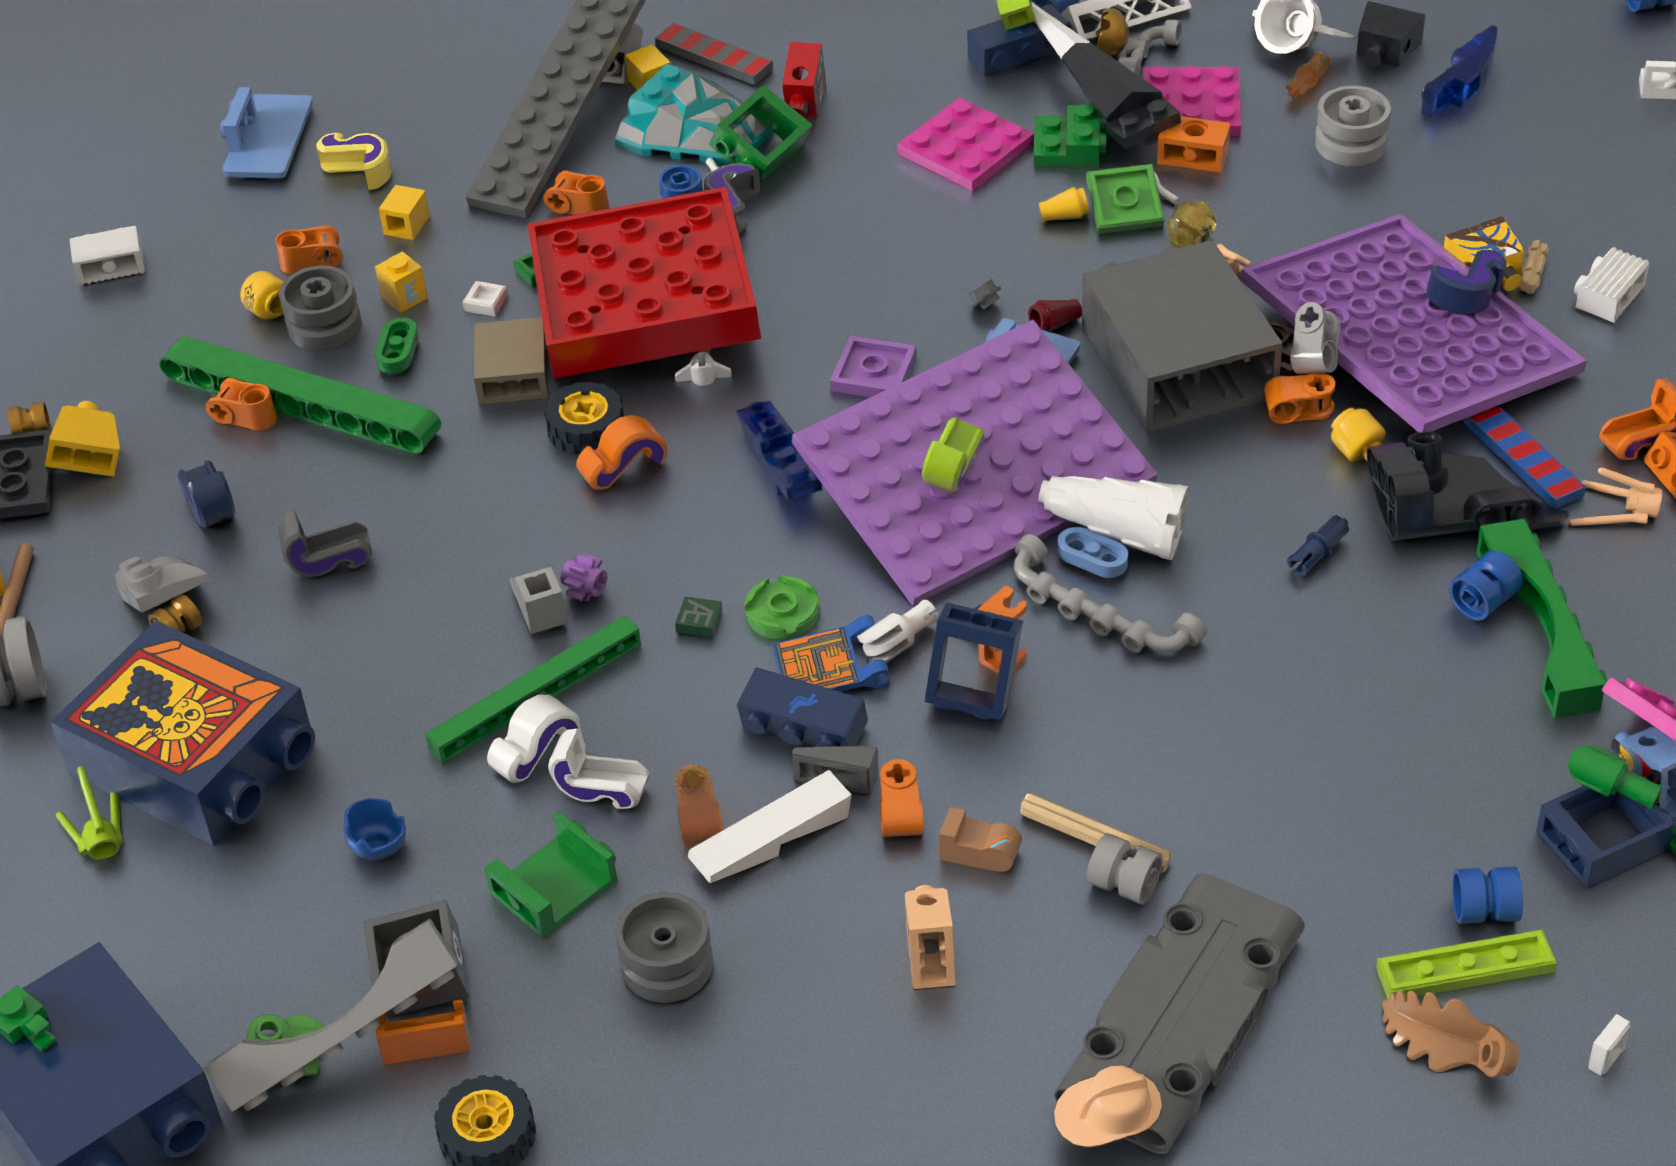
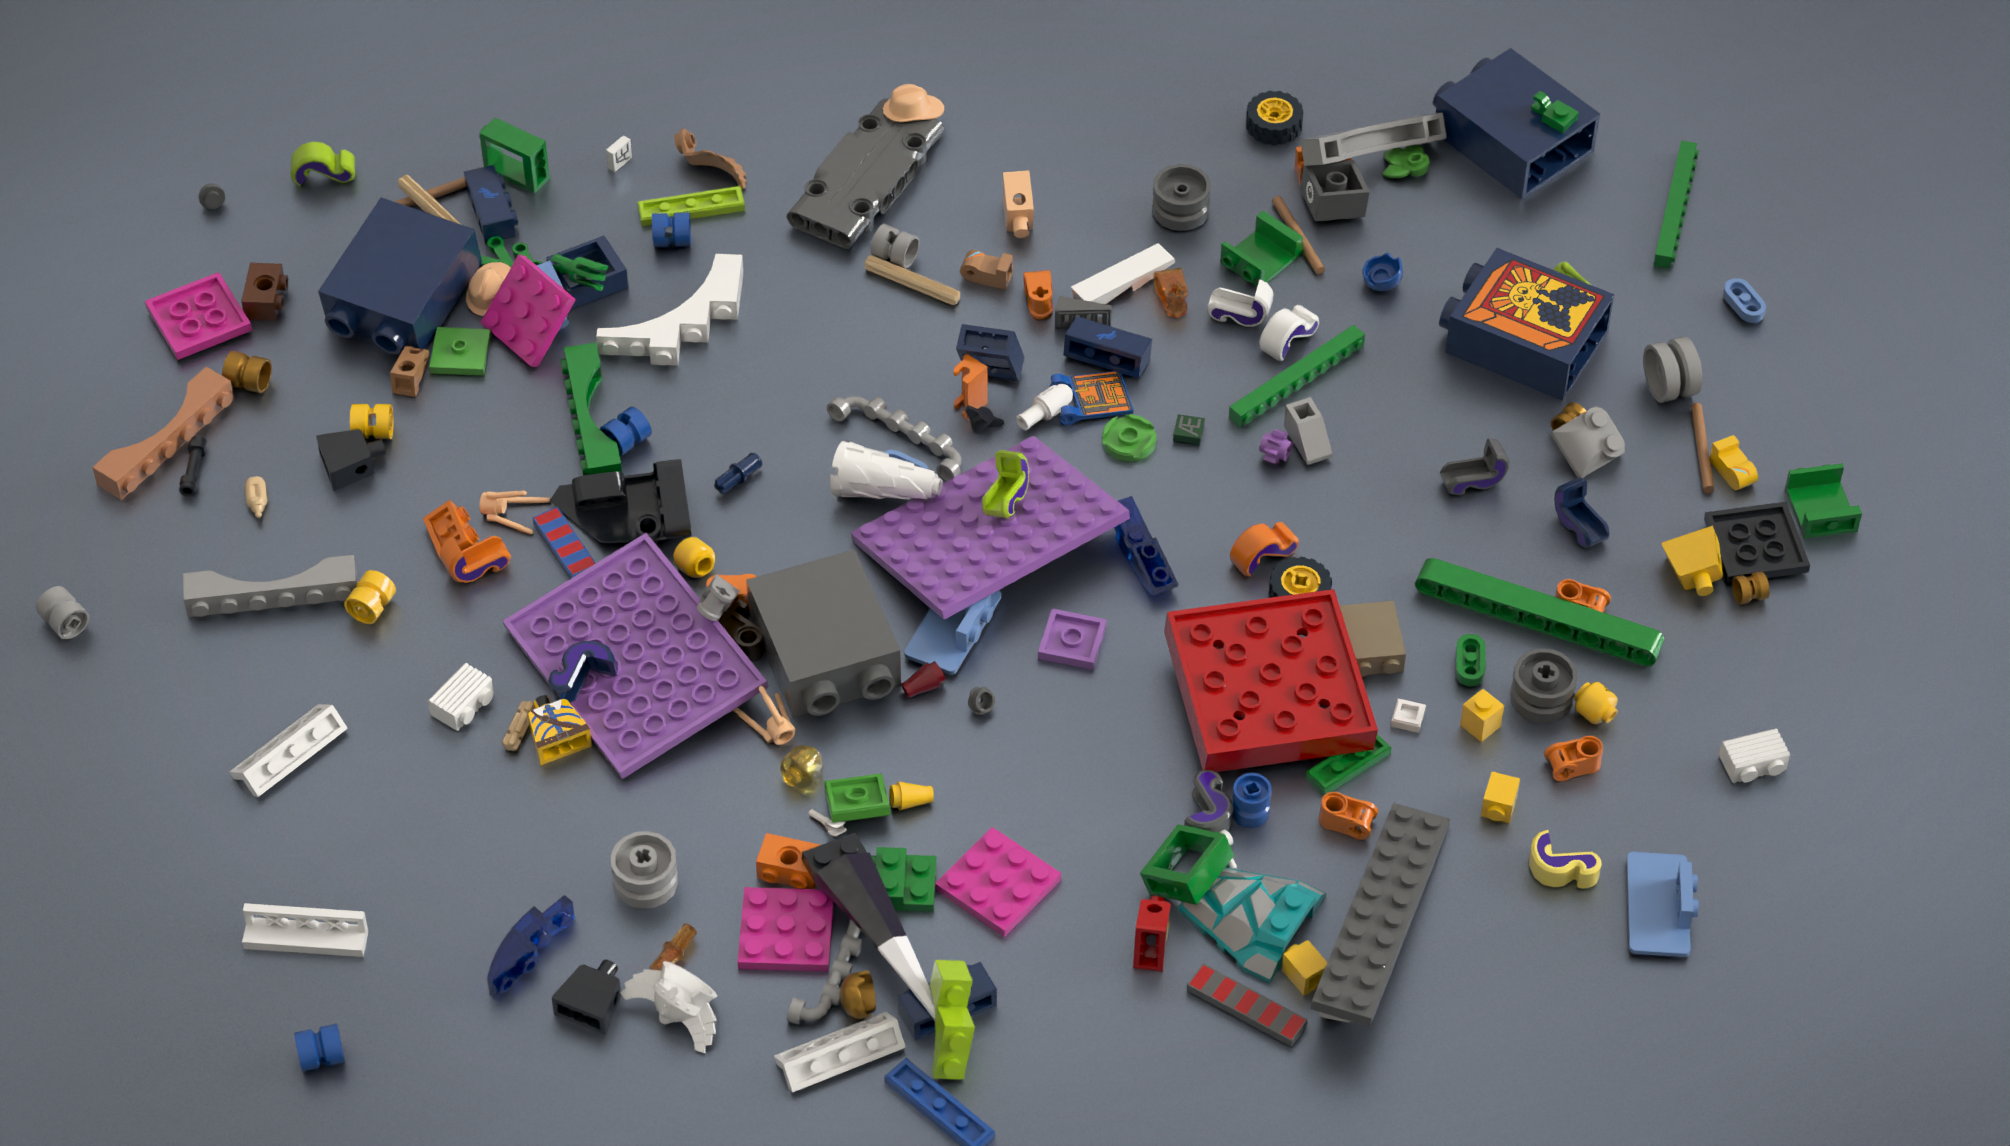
camera: 175 degrees right, 5 degrees up
none -> white arch [596,254,743,366]
none -> medium nougat bar [1272,196,1325,275]

